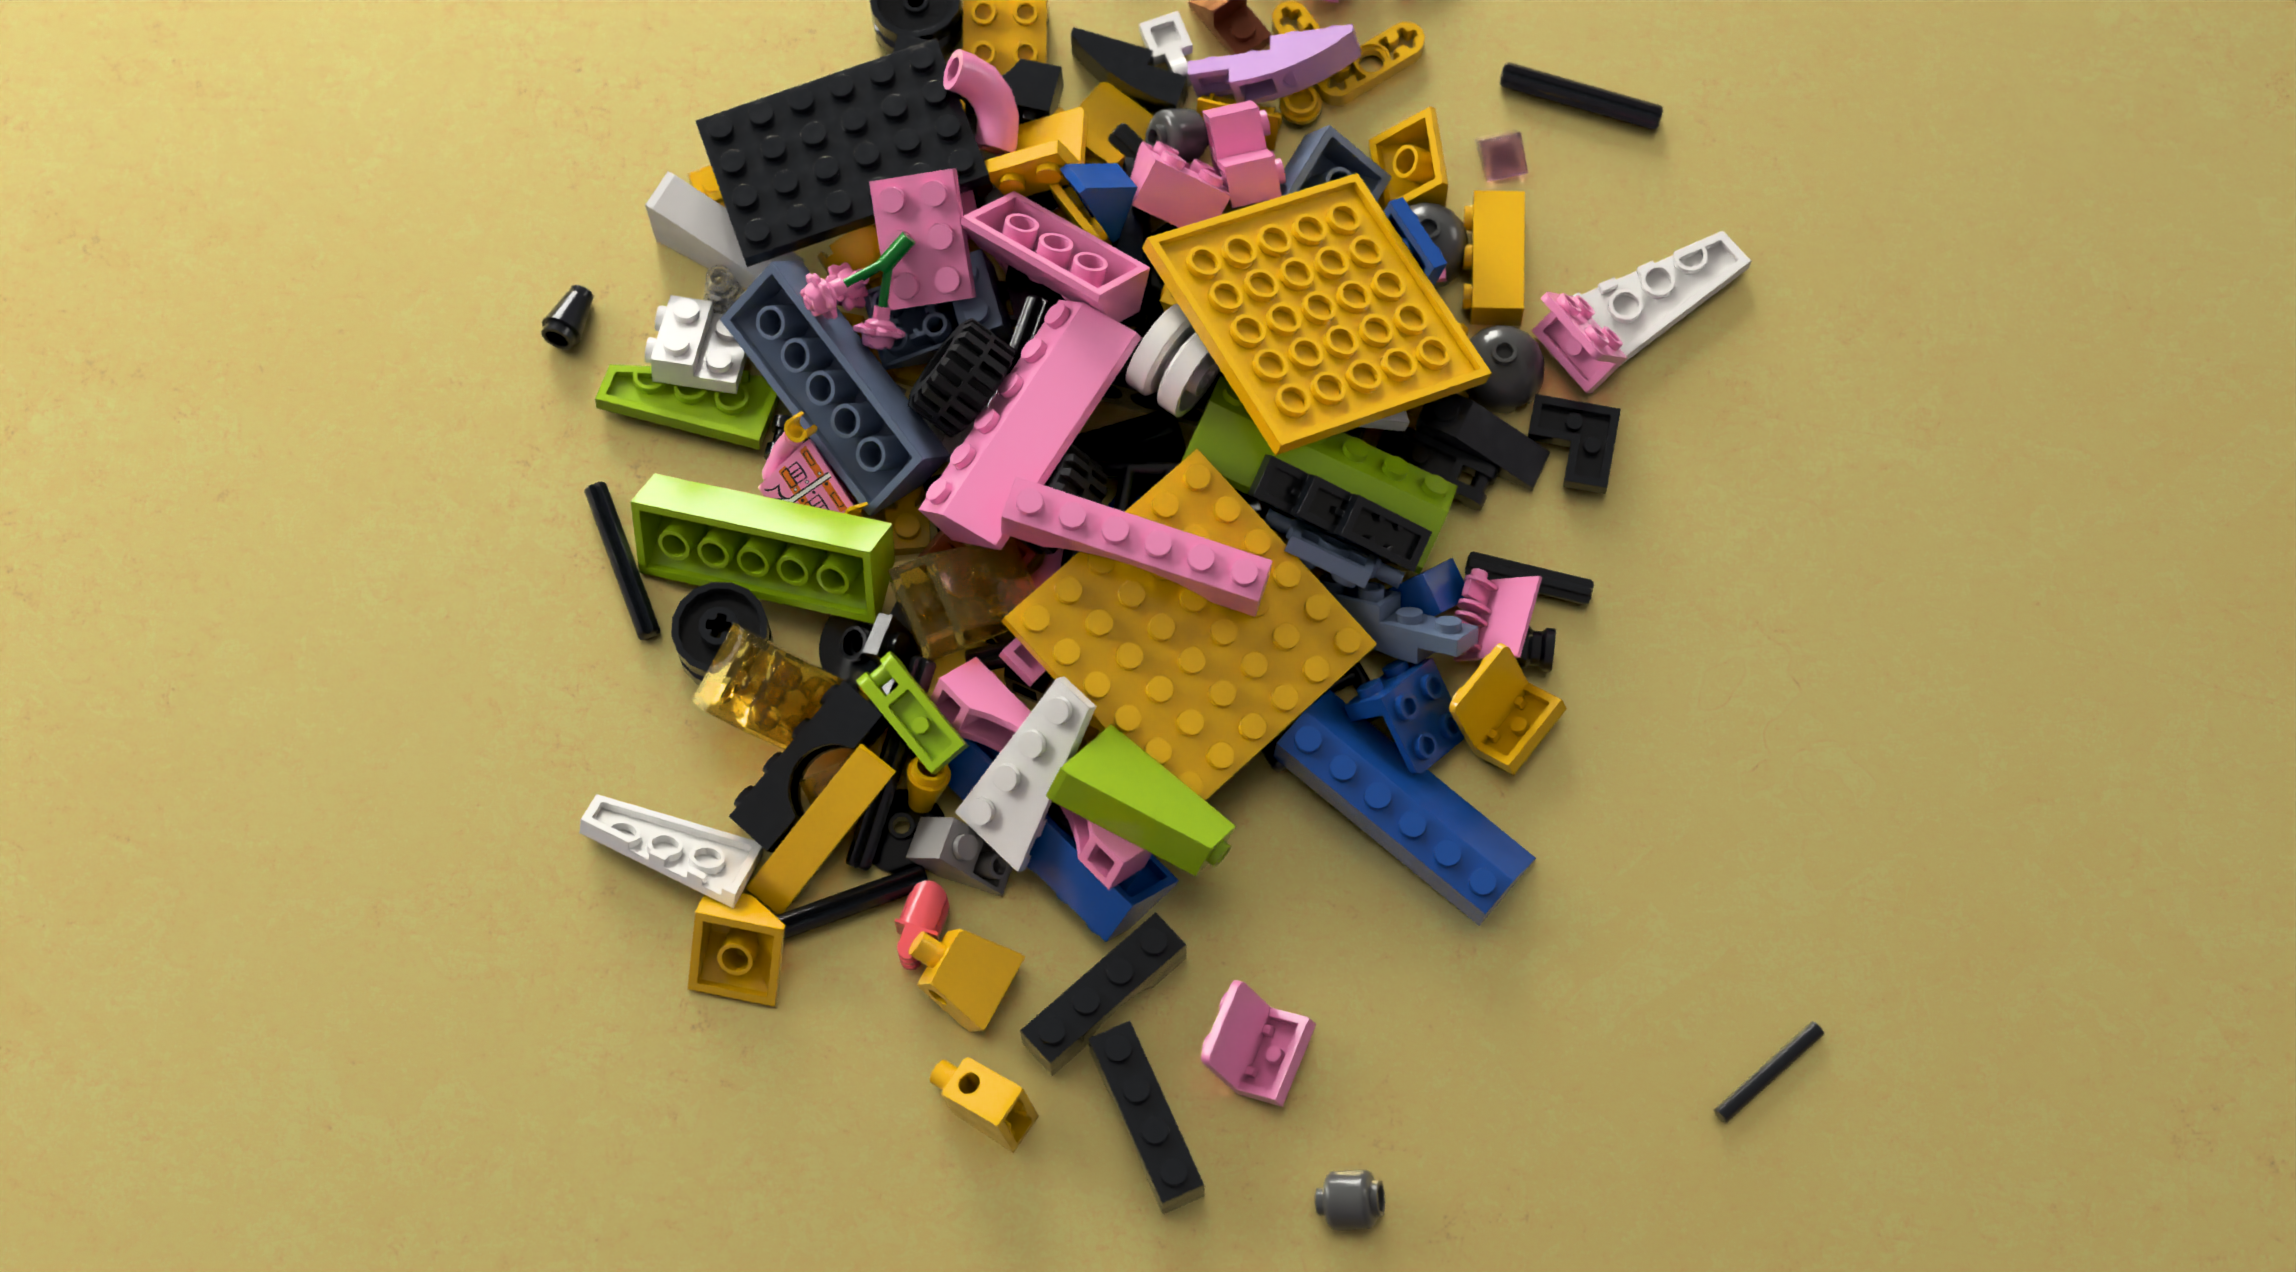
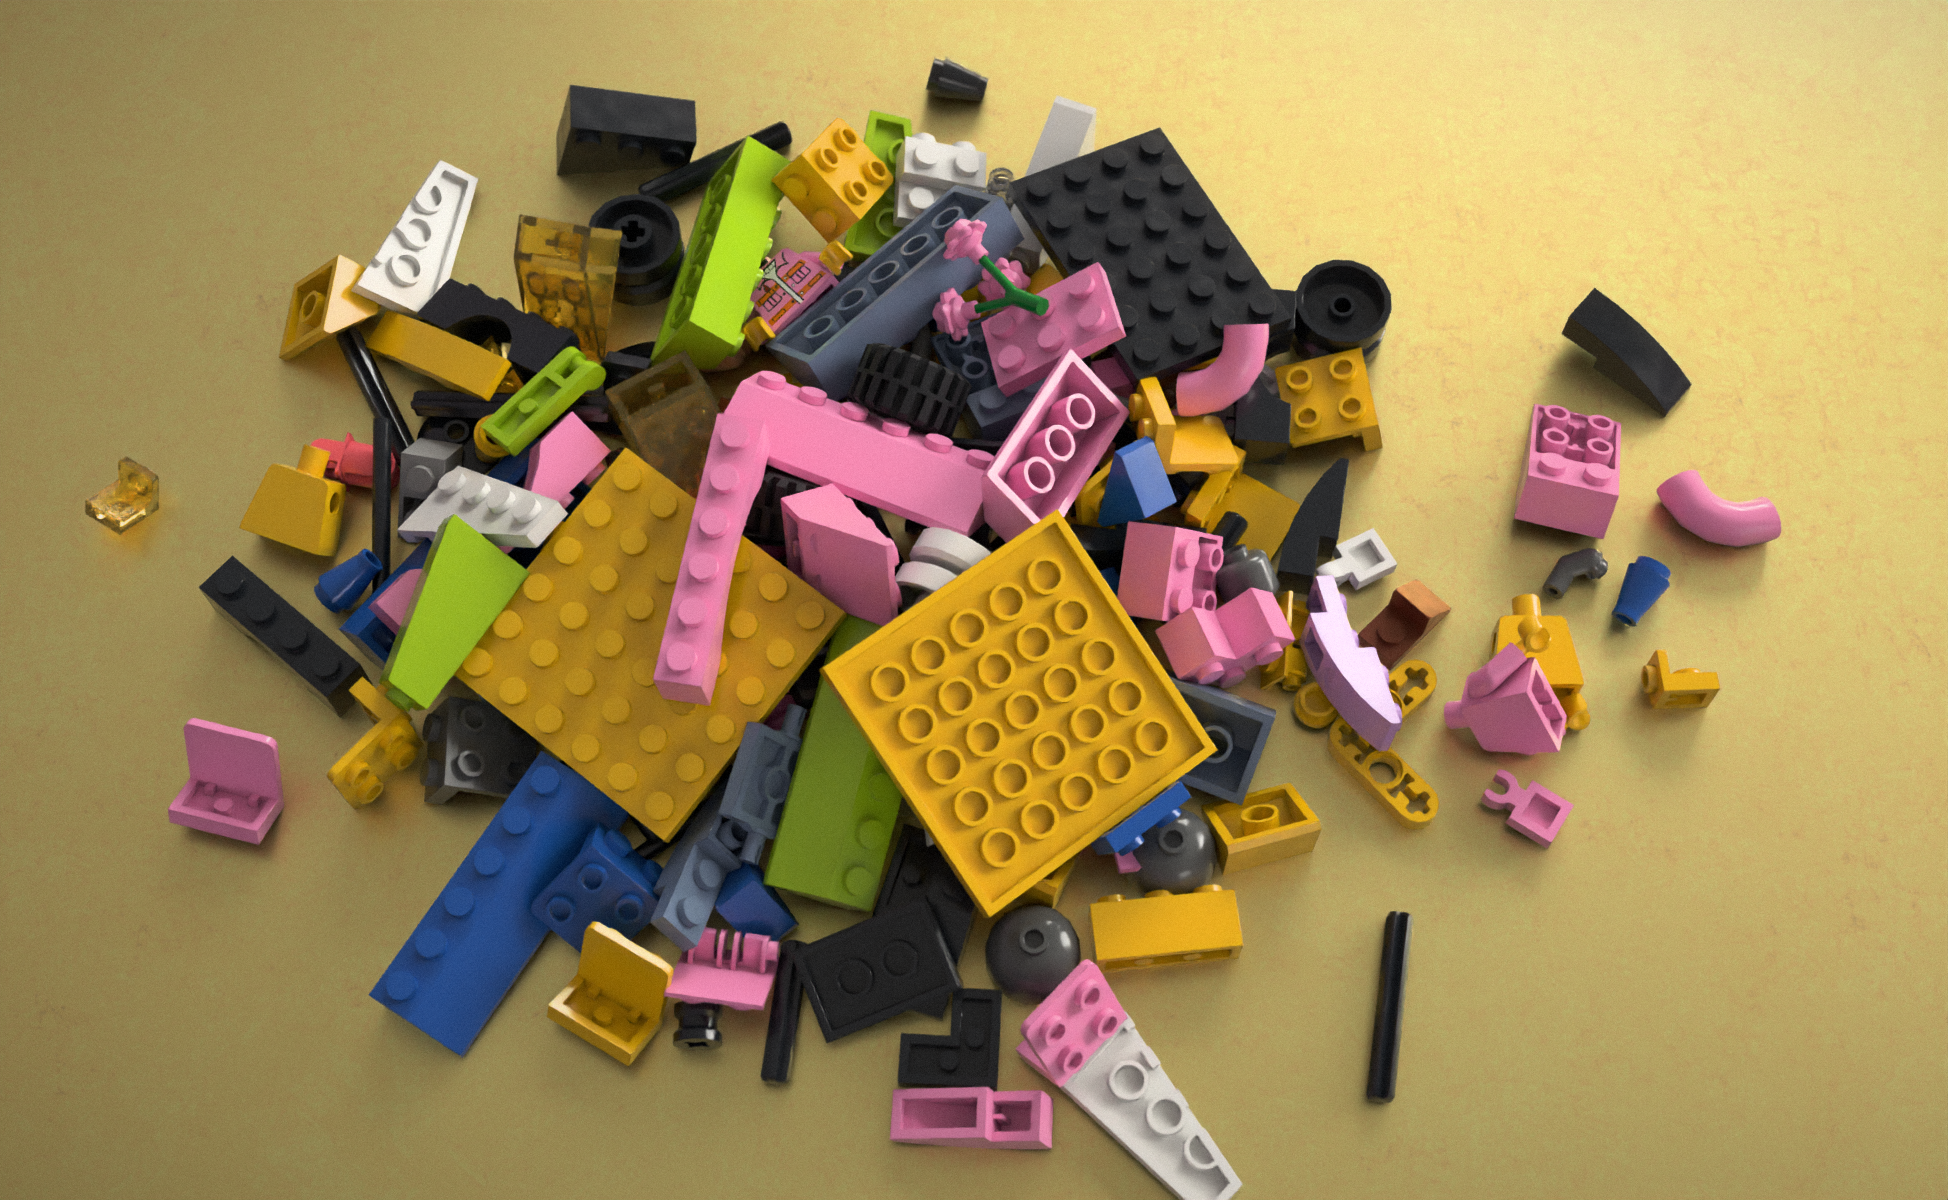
camera: 80 degrees right, 5 degrees down
yellow torso [929,1057,1039,1153] -> none
black arch [1088,1021,1205,1214] -> none
black slope [1248,454,1432,572] -> none
dark grey head [1315,1170,1385,1230] -> none
slope [1475,130,1528,182] -> none
none -> clear yellow bracket [85,456,159,535]
none -> blue cone [314,549,383,614]
none -> yellow bracket [327,677,424,809]
none -> black bar [372,418,391,594]
none -> dark grey bracket [420,696,537,805]
none -> black wedge [556,85,697,175]
none -> yellow bracket [771,118,894,243]
none -> bright pink slope [781,484,902,626]
none -> black tile [790,895,964,1043]
none -> bright pink slope [890,1087,1054,1149]

